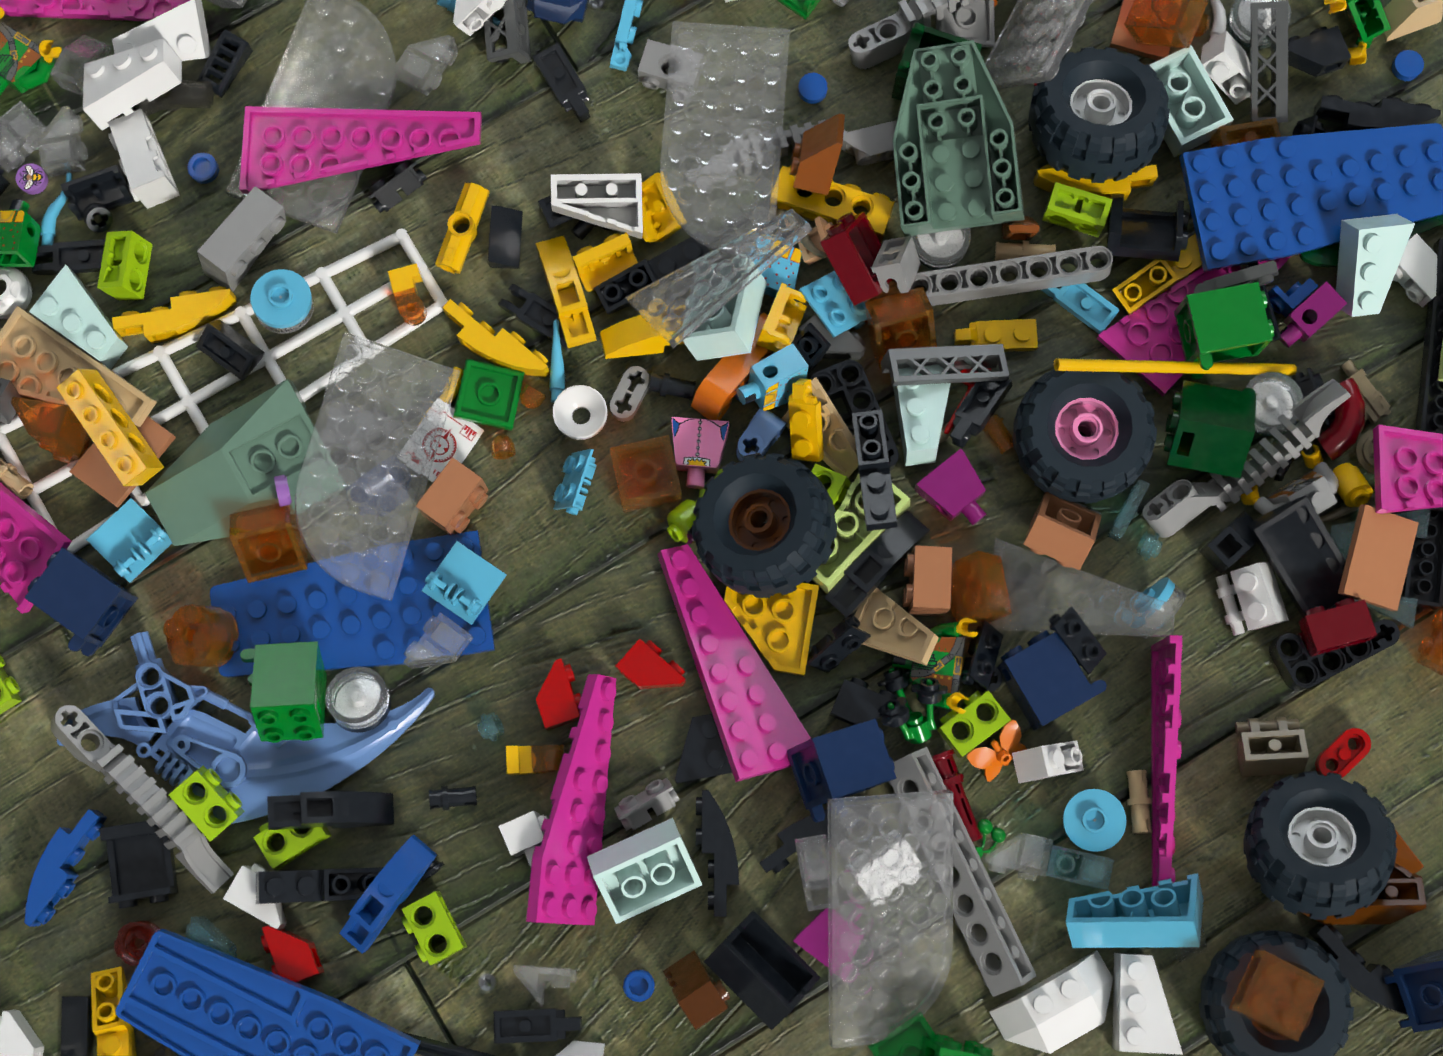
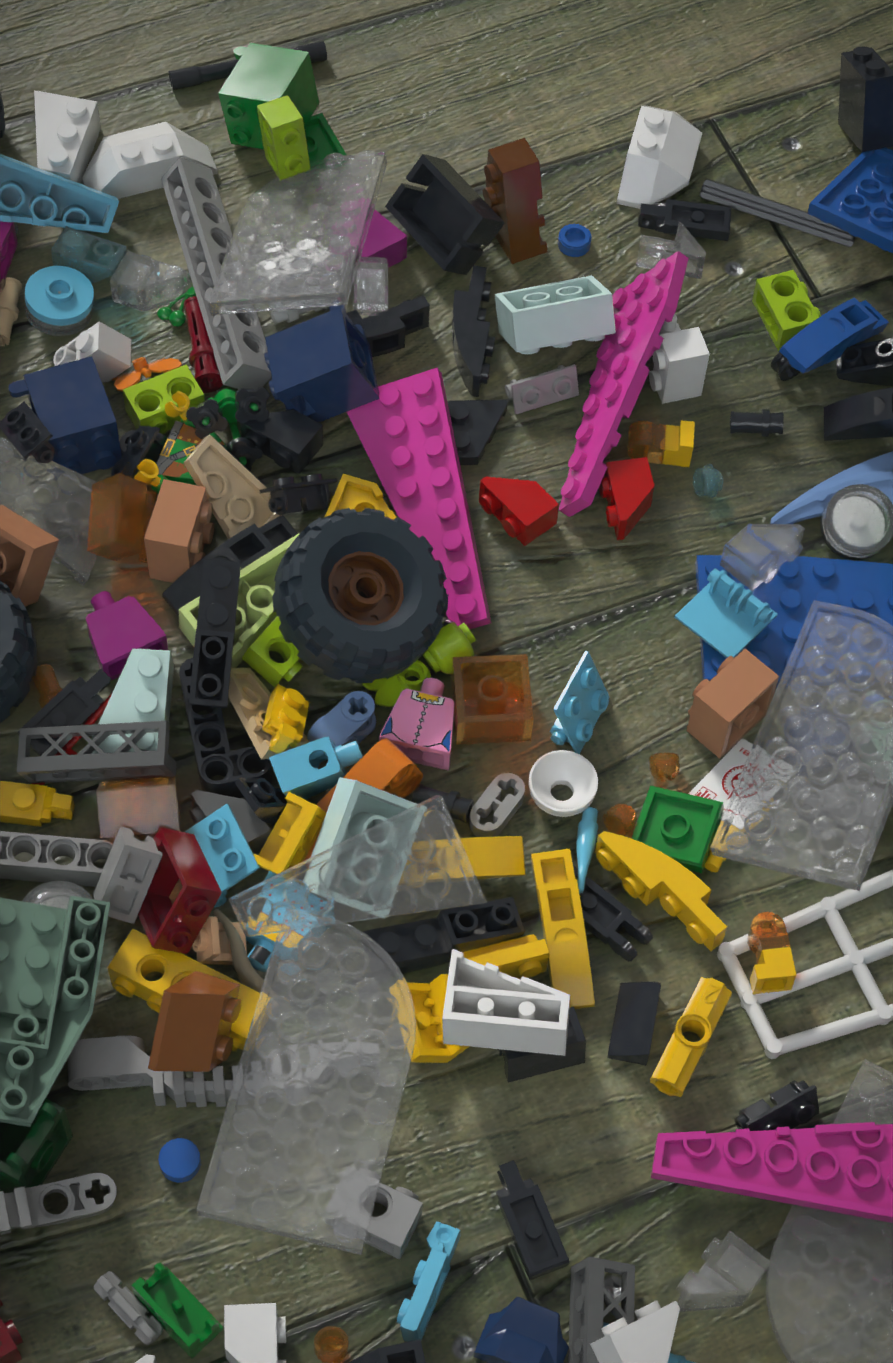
camera: 175 degrees left, 20 degrees down
none -> lime brick [257,95,311,181]

